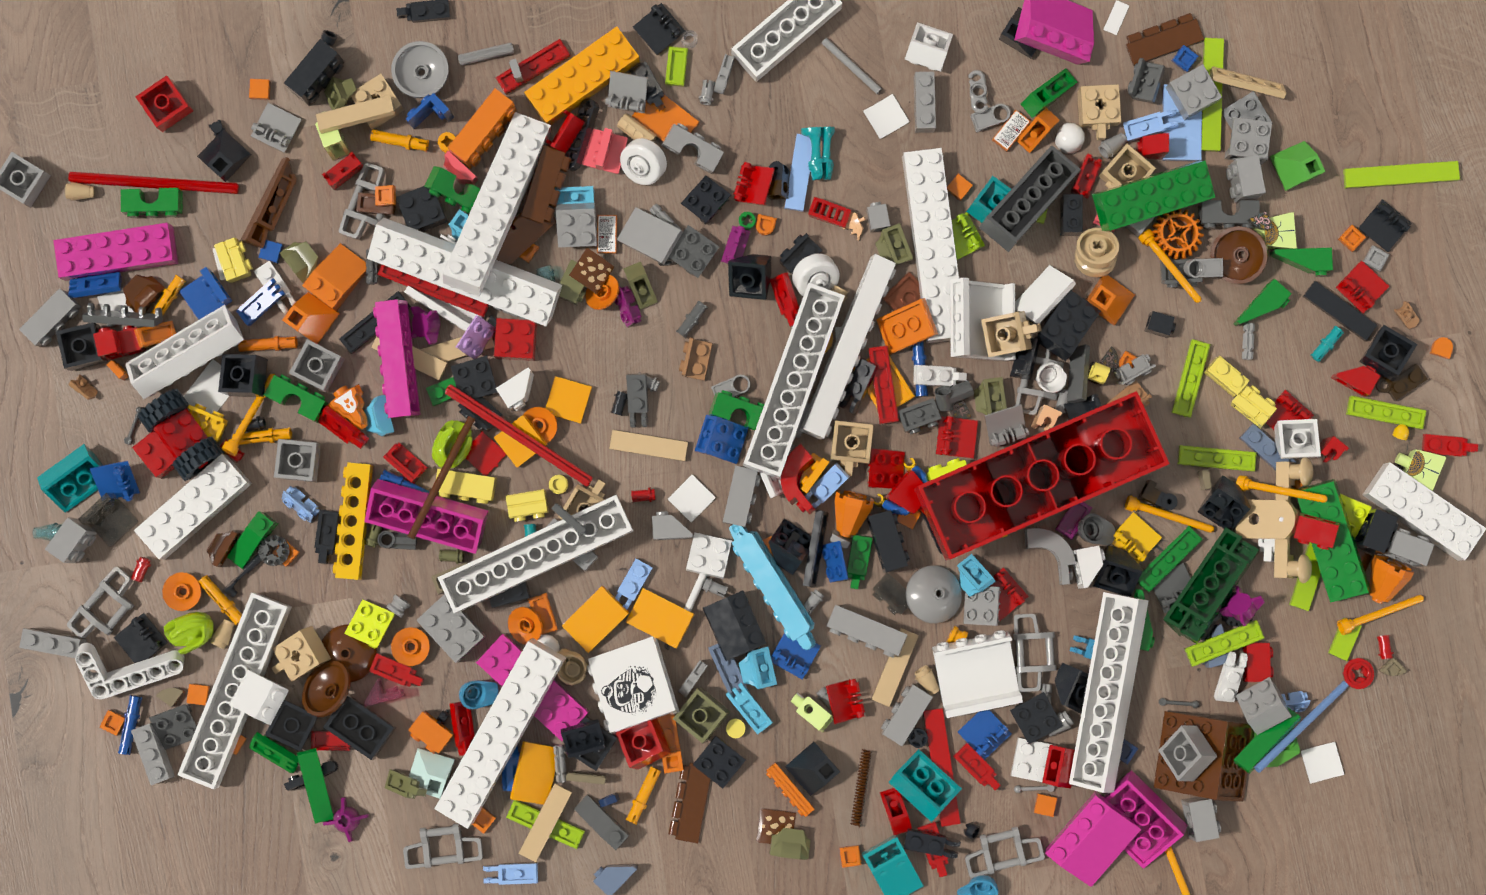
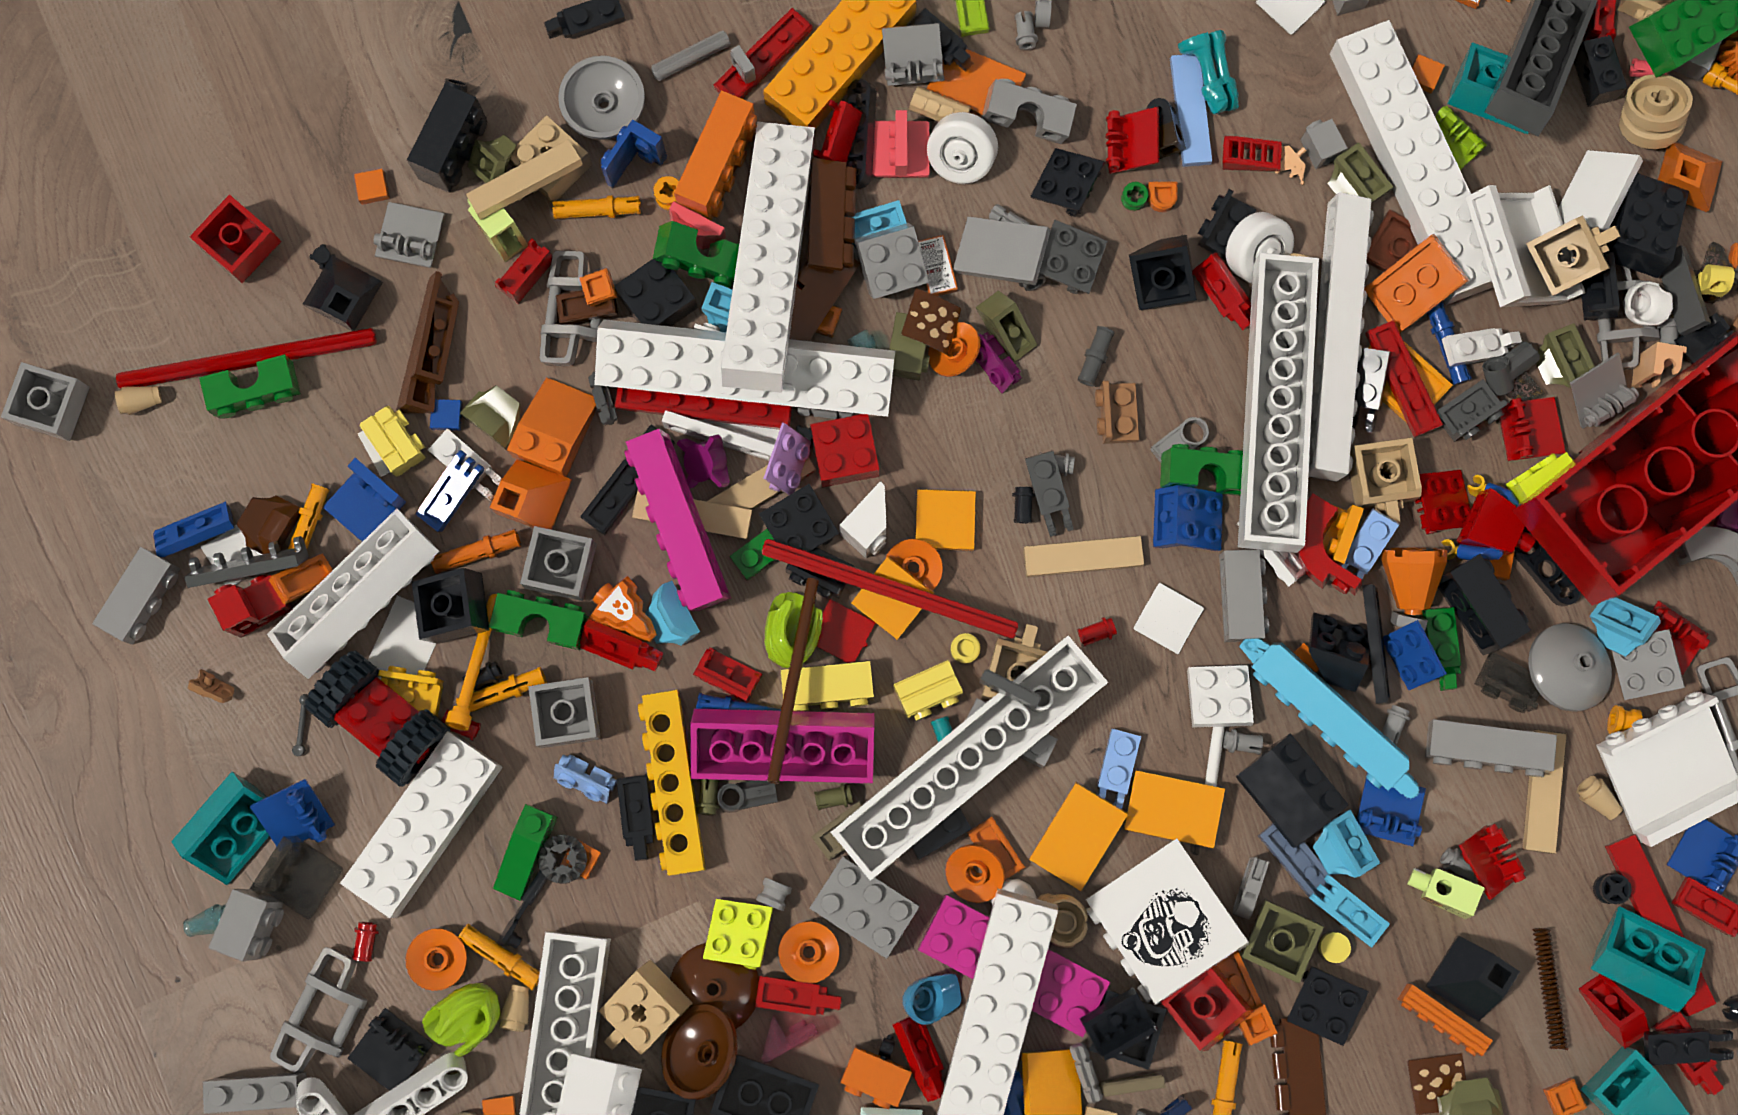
camera: 15 degrees left, 5 degrees down
dark pink brick [53,223,178,281] -> none
black brick [56,322,108,371] -> none
orange tile [107,360,129,381] -> none
red brick [132,430,175,479] -> none
reddish brown slope [207,530,241,567] -> none
light grey slope [652,511,693,540] -> none
magenta hinge [721,226,751,264] -> none
light grey brick [881,684,933,746] -> none

